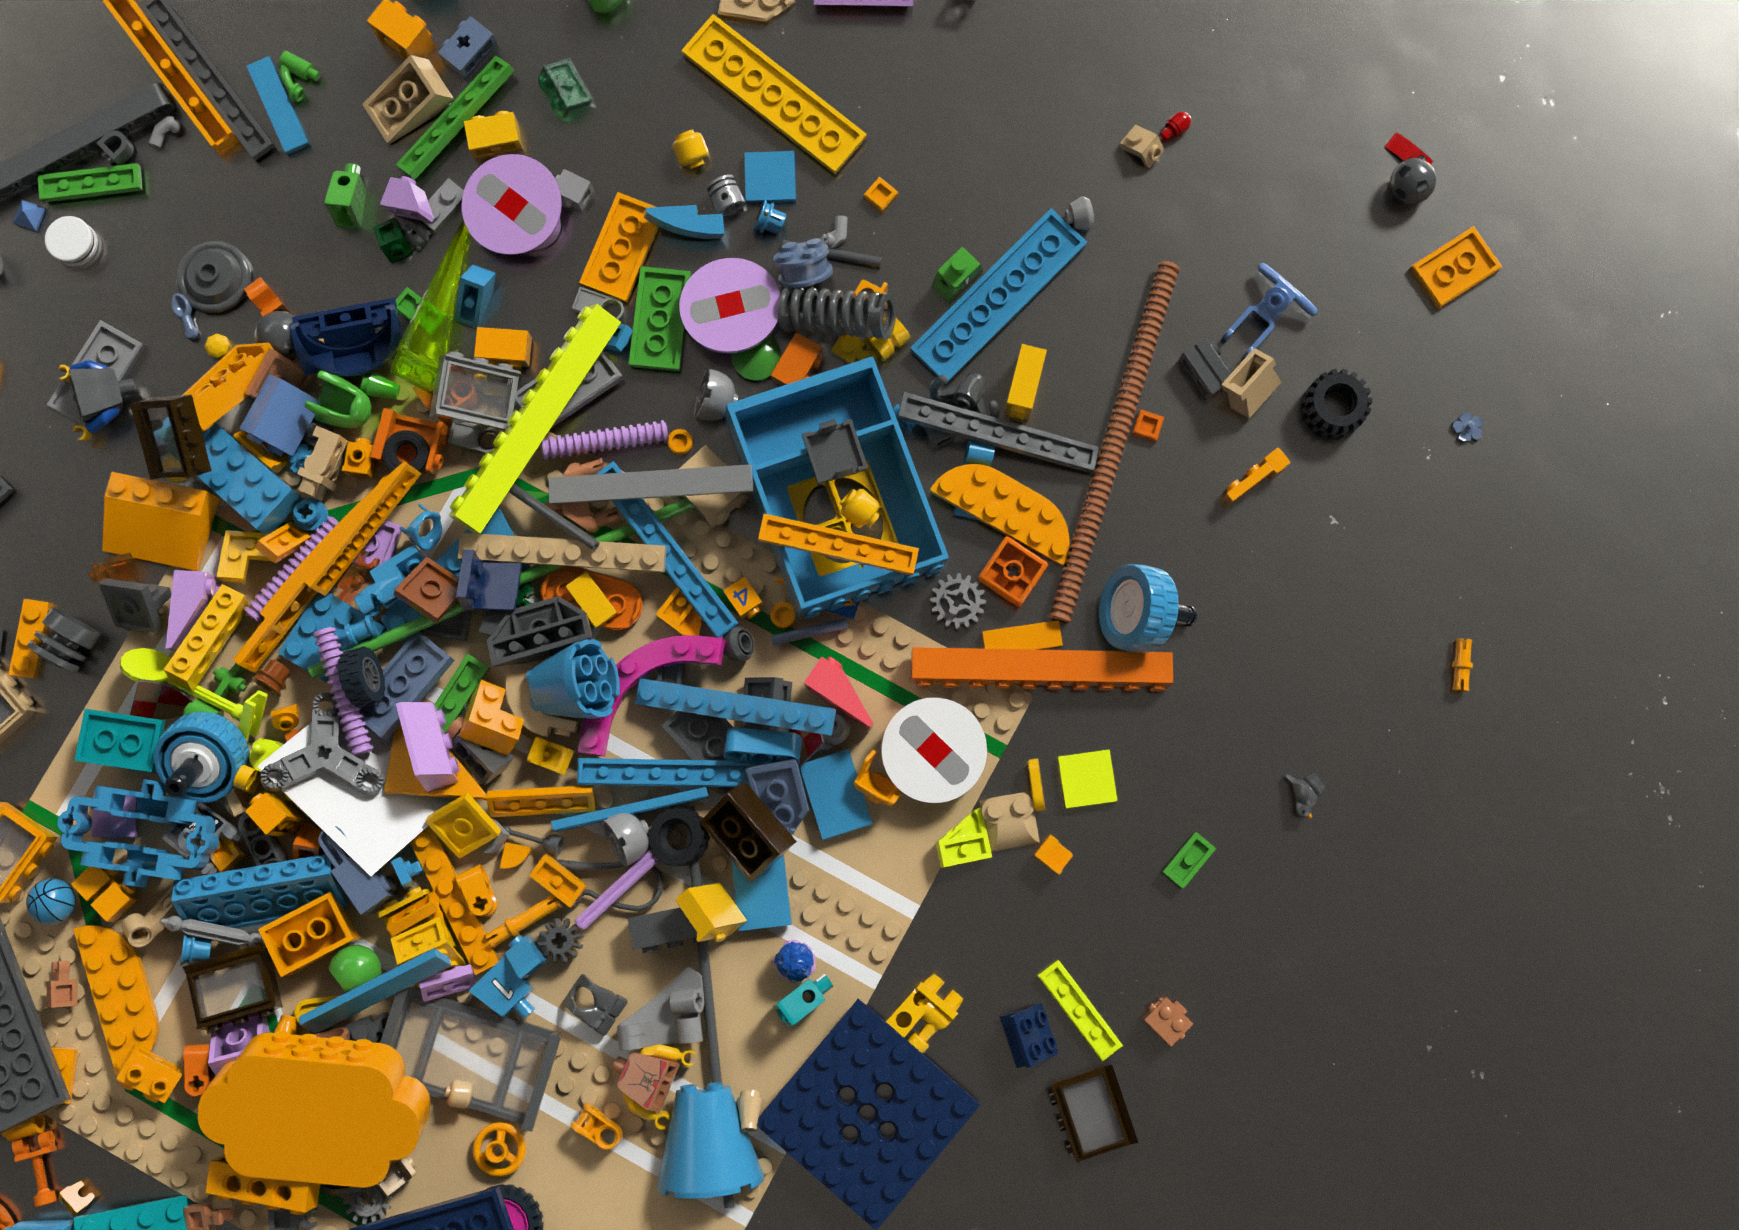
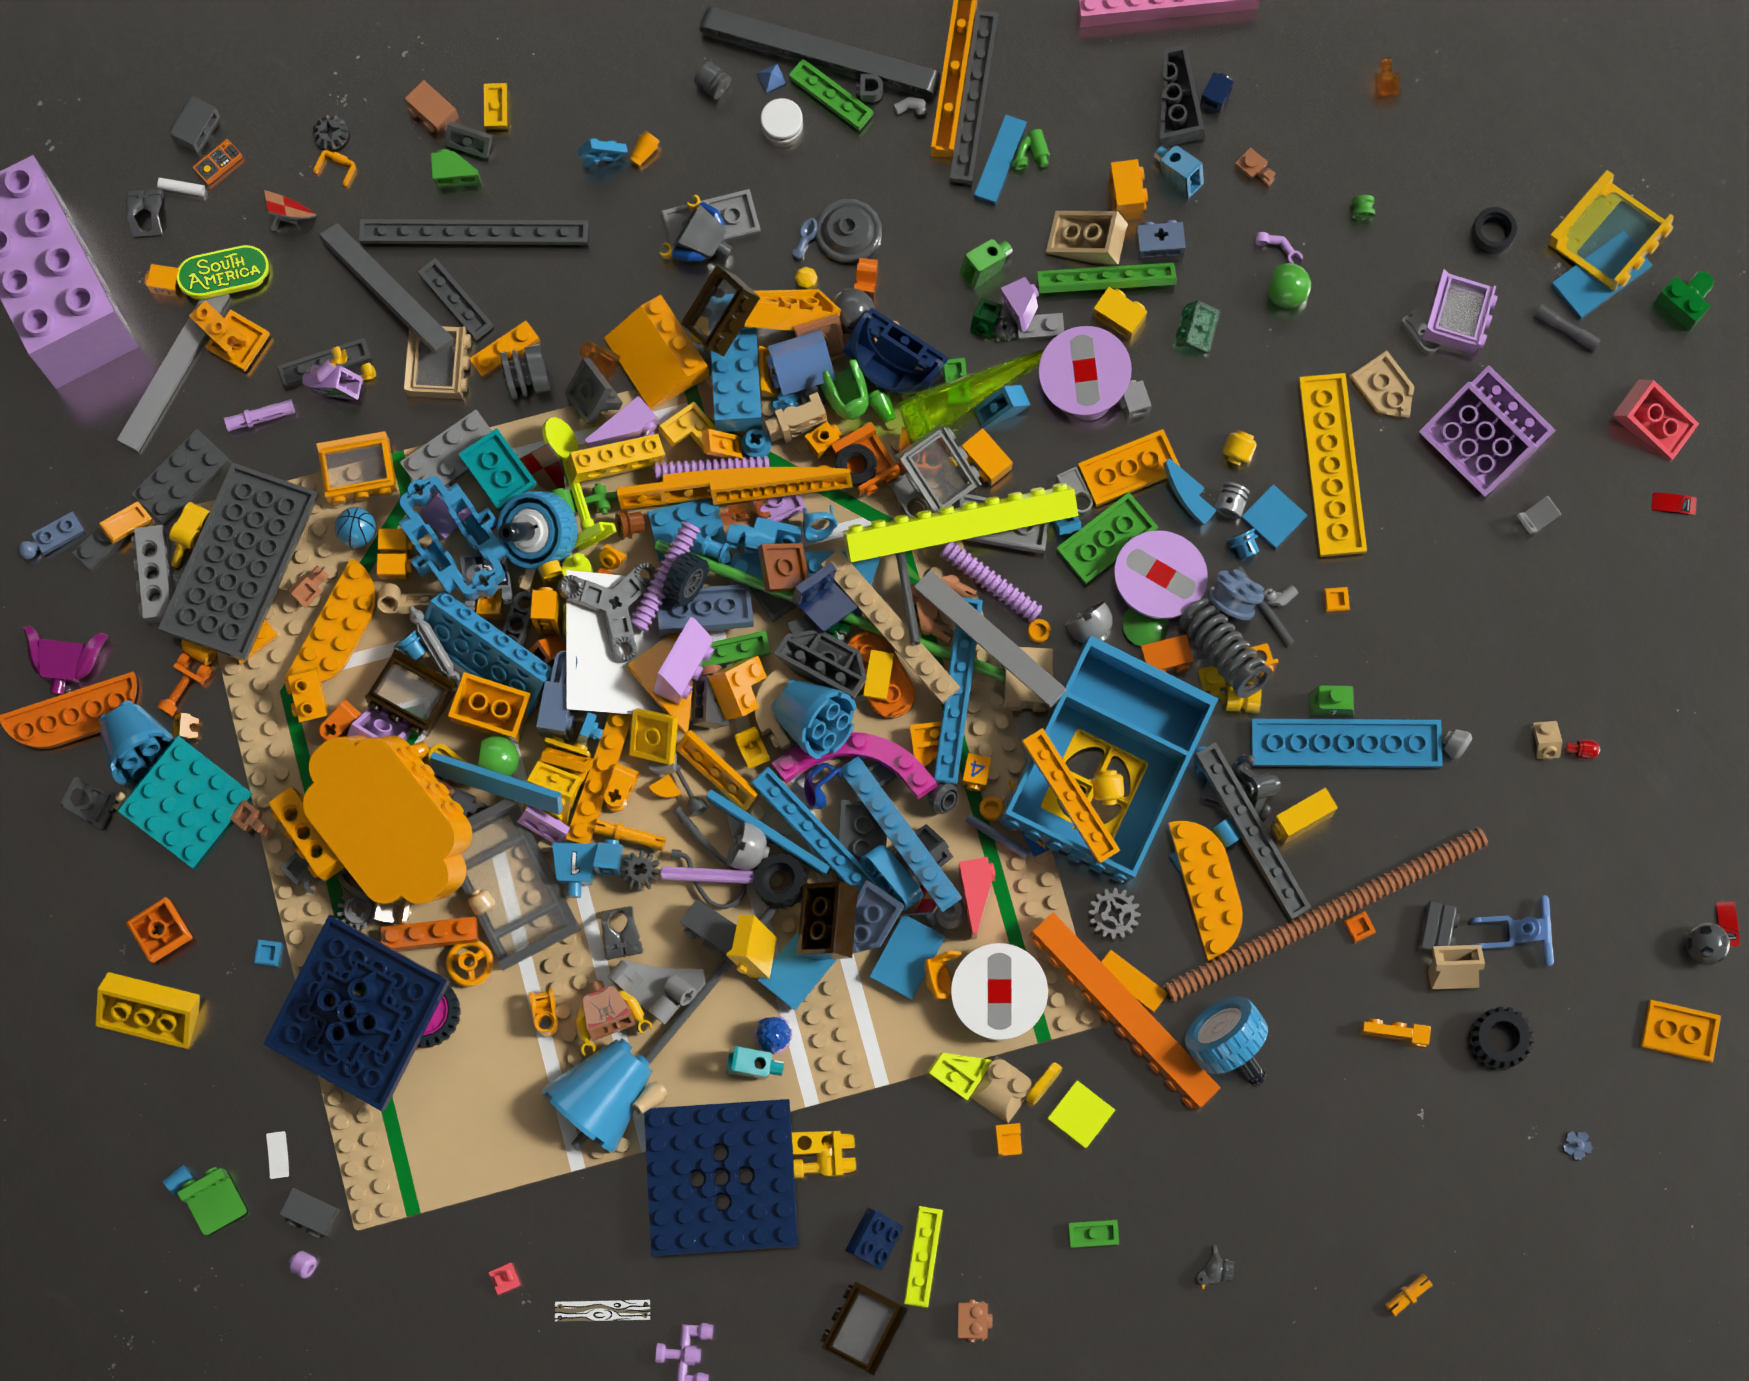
camera: 45 degrees right, 5 degrees down
light orange plate [529,854,588,908] -> none
dark grey piece [802,419,868,485] -> none
orange brick [978,536,1048,607] -> none
none -> orange plate [381,916,478,951]
none -> light grey plate [400,410,492,497]
none -> blue piece [804,763,842,809]

